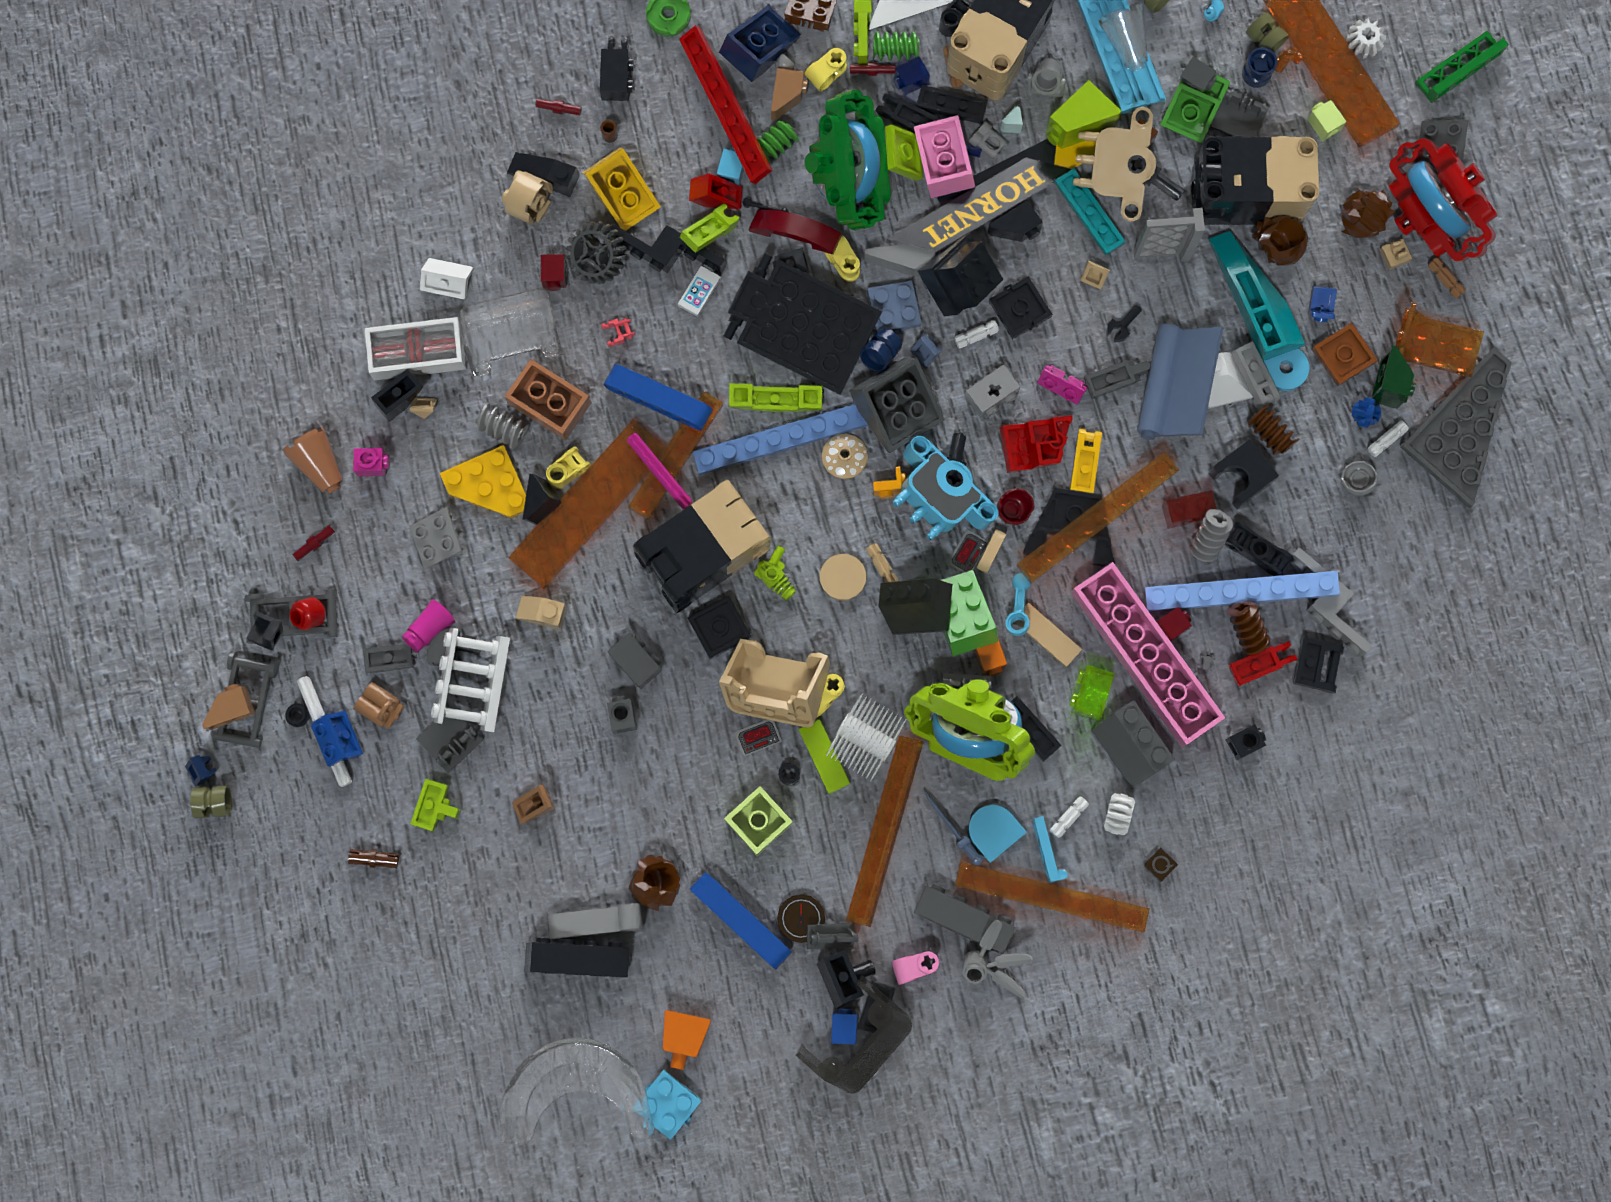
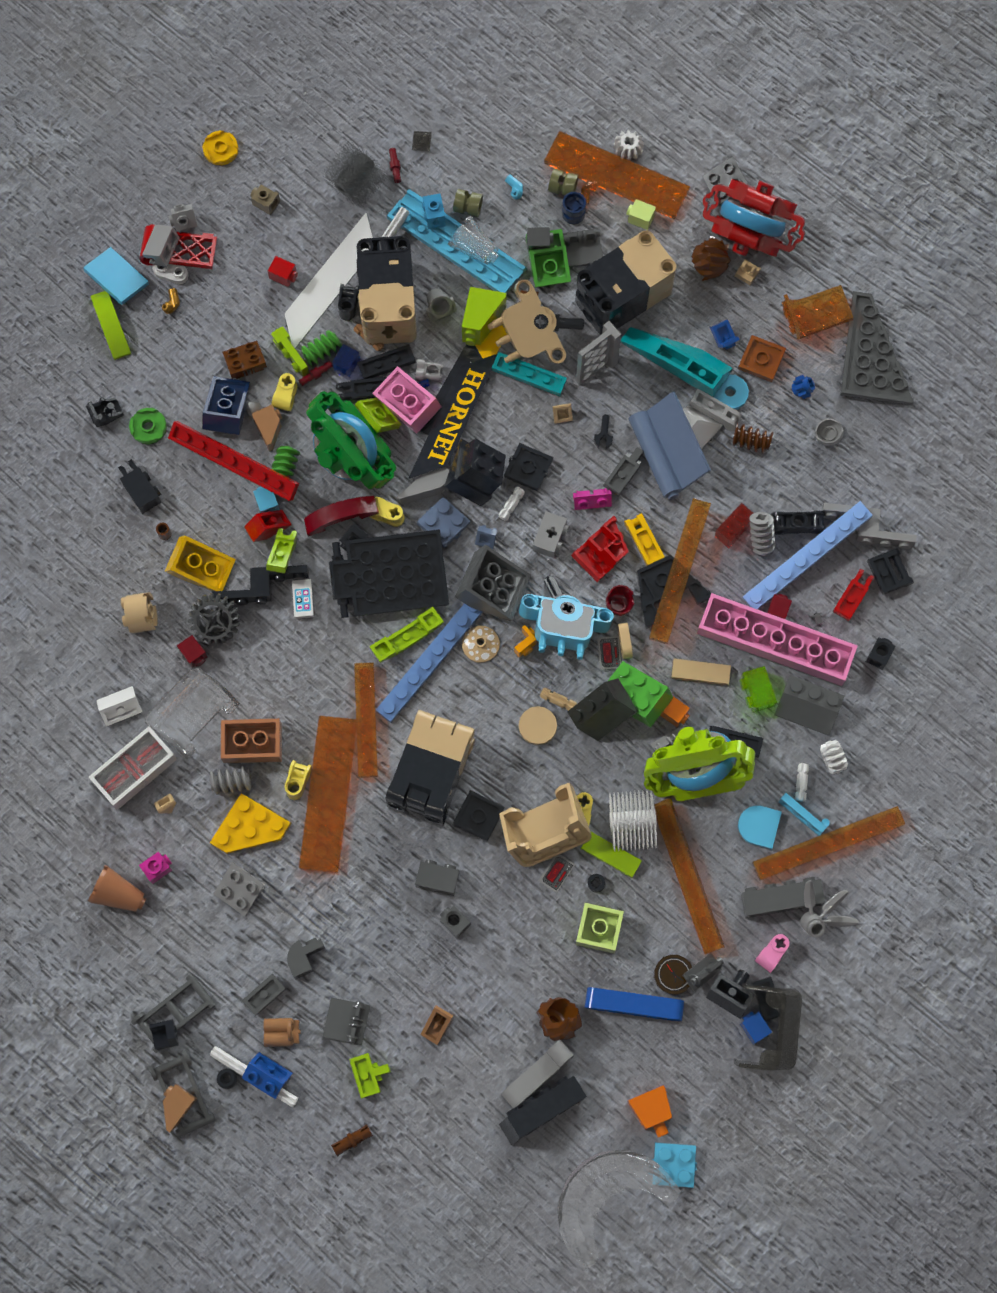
camera: 35 degrees left, 5 degrees down
dark blue tile [185,755,217,787] -> none
olive wheel [190,785,232,819] -> none
red head [289,597,326,631] -> none
dark red bar [292,525,335,561] -> none
black slope [371,369,423,422] -> none
dark pink plant [402,599,455,652] -> none
white fence [431,628,510,732] -> none
black slope [507,152,579,197] -> none
tan slope [515,596,568,631] -> none
black slope [522,474,562,525] -> none
dark red bar [535,98,582,116] -> none
coral piece [601,318,635,347] -> none
blue beam [603,364,713,431] -> none
dark pink axle [627,433,692,510] -> none
black hinge [742,198,789,212] -> none
lime piece [754,546,796,601] -> none
dark blue wheel [860,328,902,372] -> none
sand blue sword [923,791,983,866] -> none
black slope [988,200,1043,242] -> none
light aqua slope [1001,106,1023,133] -> none
medium azure piece [1005,573,1031,636] -> none
dark brown tile [1143,848,1178,882] -> none
black piece [1208,439,1279,509] -> none
reddish brown piece [1227,601,1270,655] -> none
reddish brown hair [1252,215,1308,266] -> none
white axle [1367,420,1409,457] -> none
dark green slope [1371,345,1416,409] -> none
green fence [1415,31,1509,103] -> none
medium nougat axle [1428,257,1466,298] -> none

